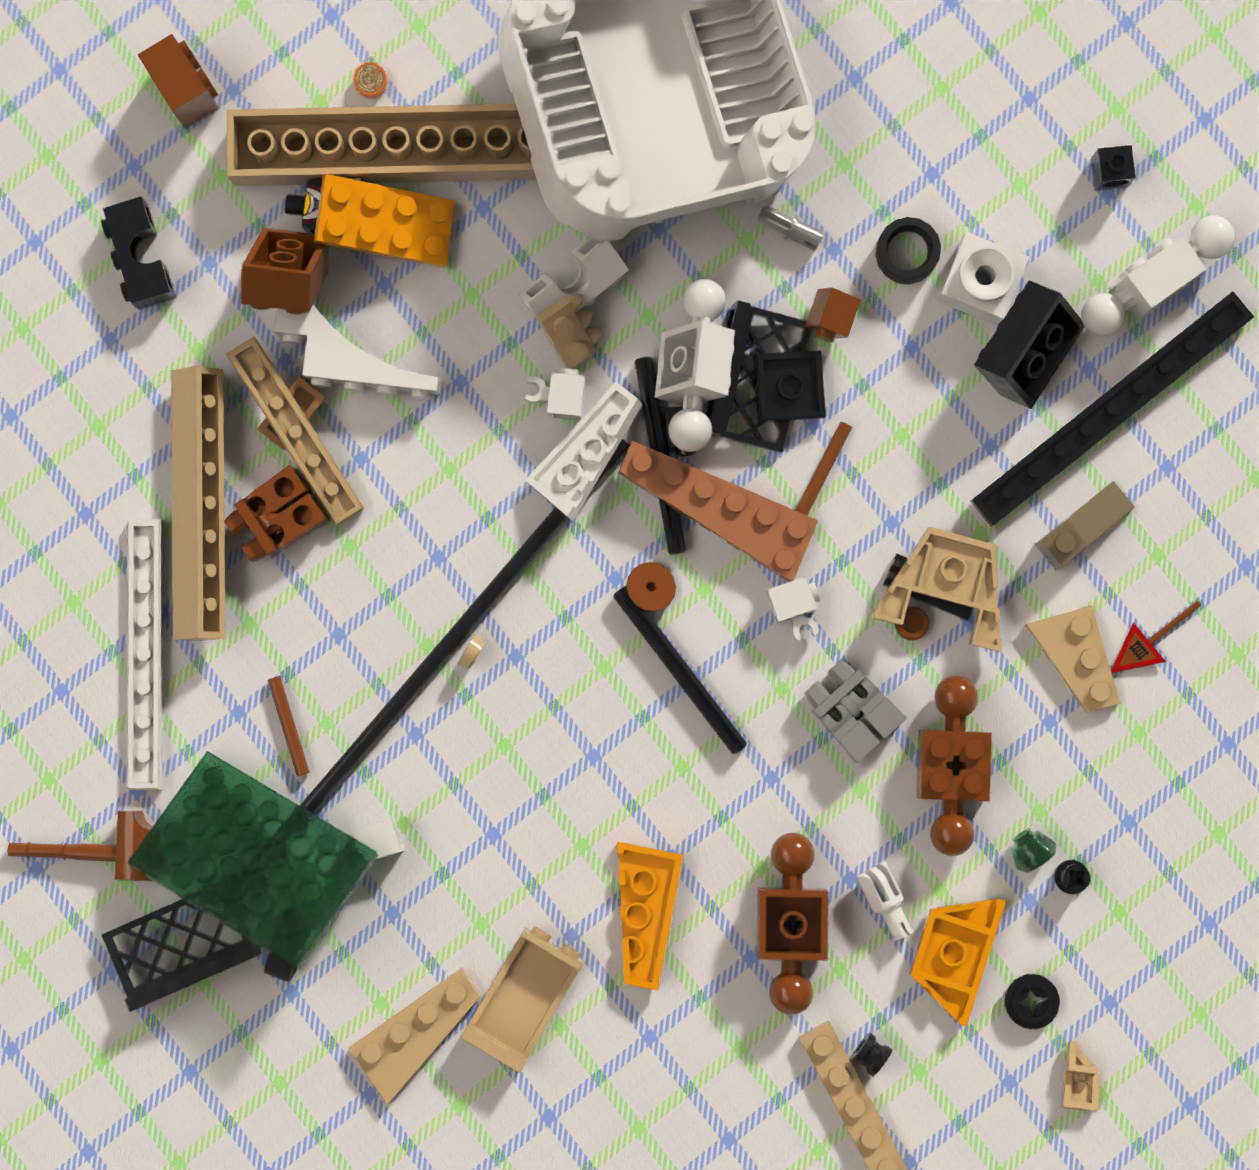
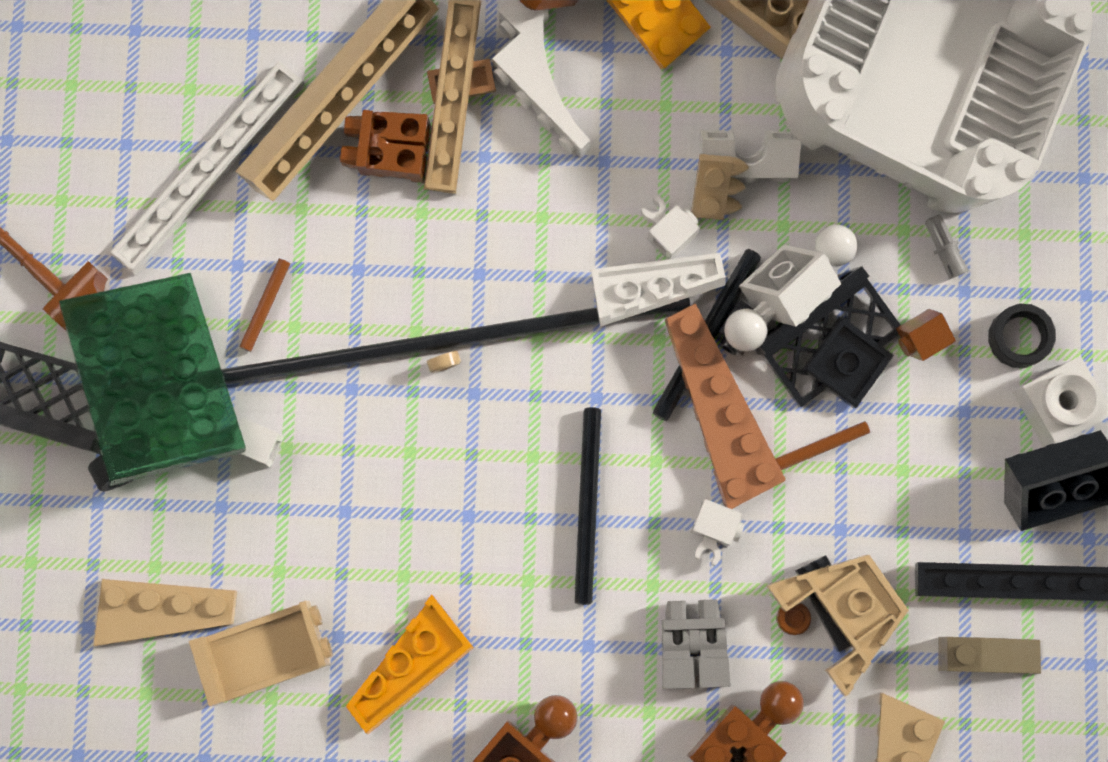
camera: 35 degrees right, 5 degrees down
dark orange piece [626,562,676,612] -> none

